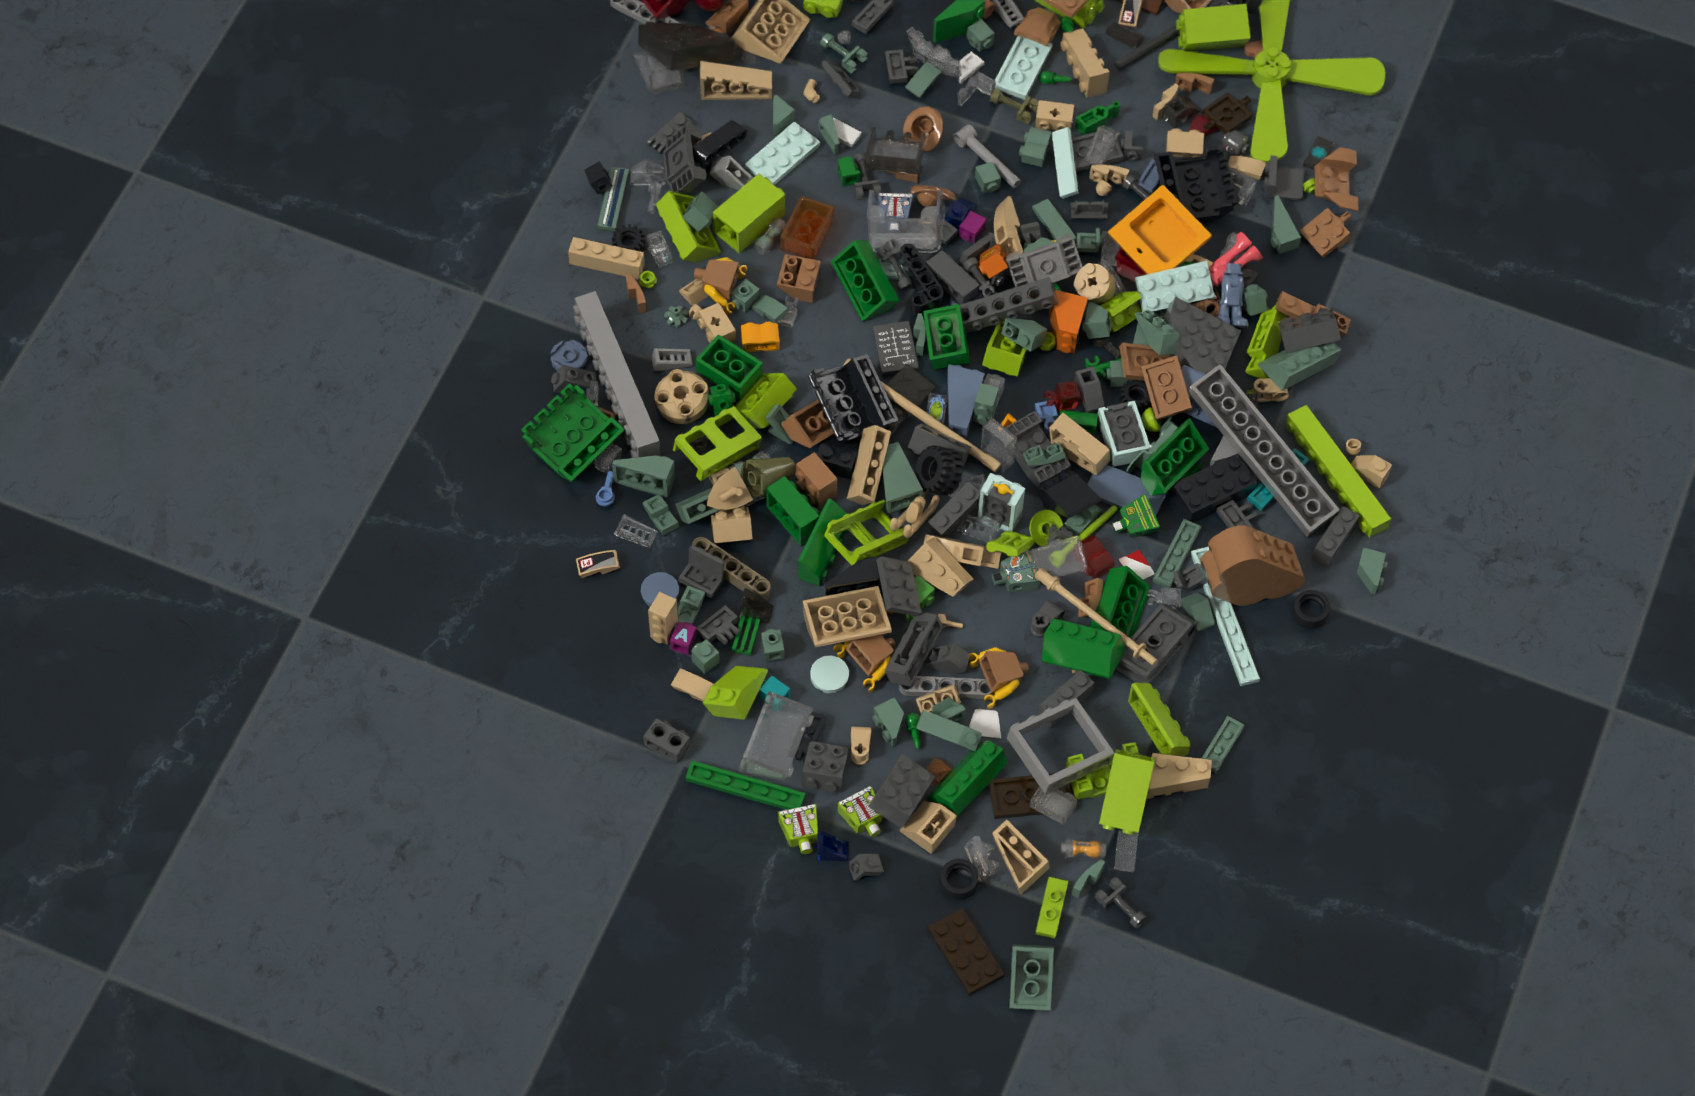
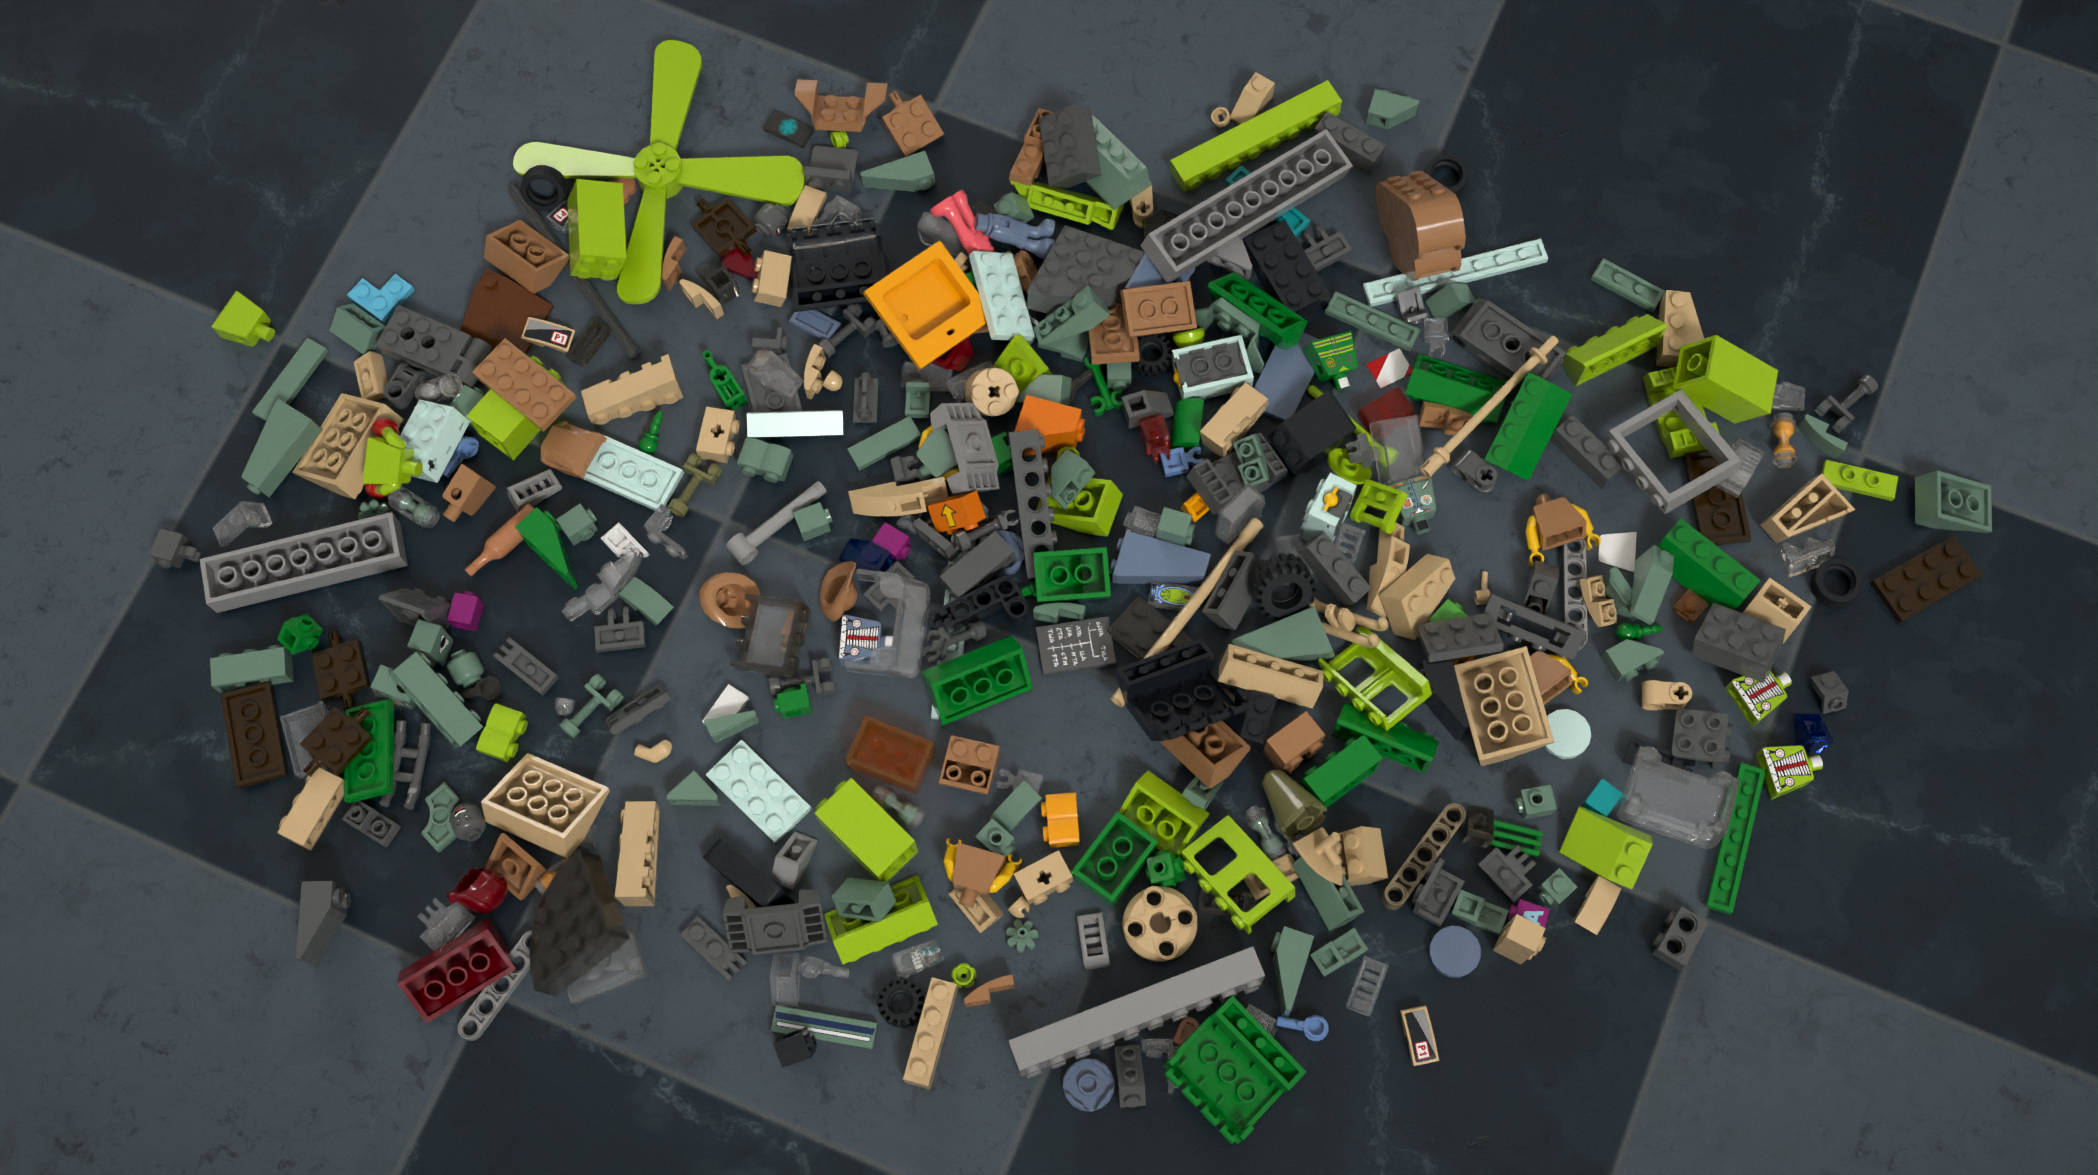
camera: 85 degrees left, 10 degrees up
green bar [1060,16,1074,33] -> none

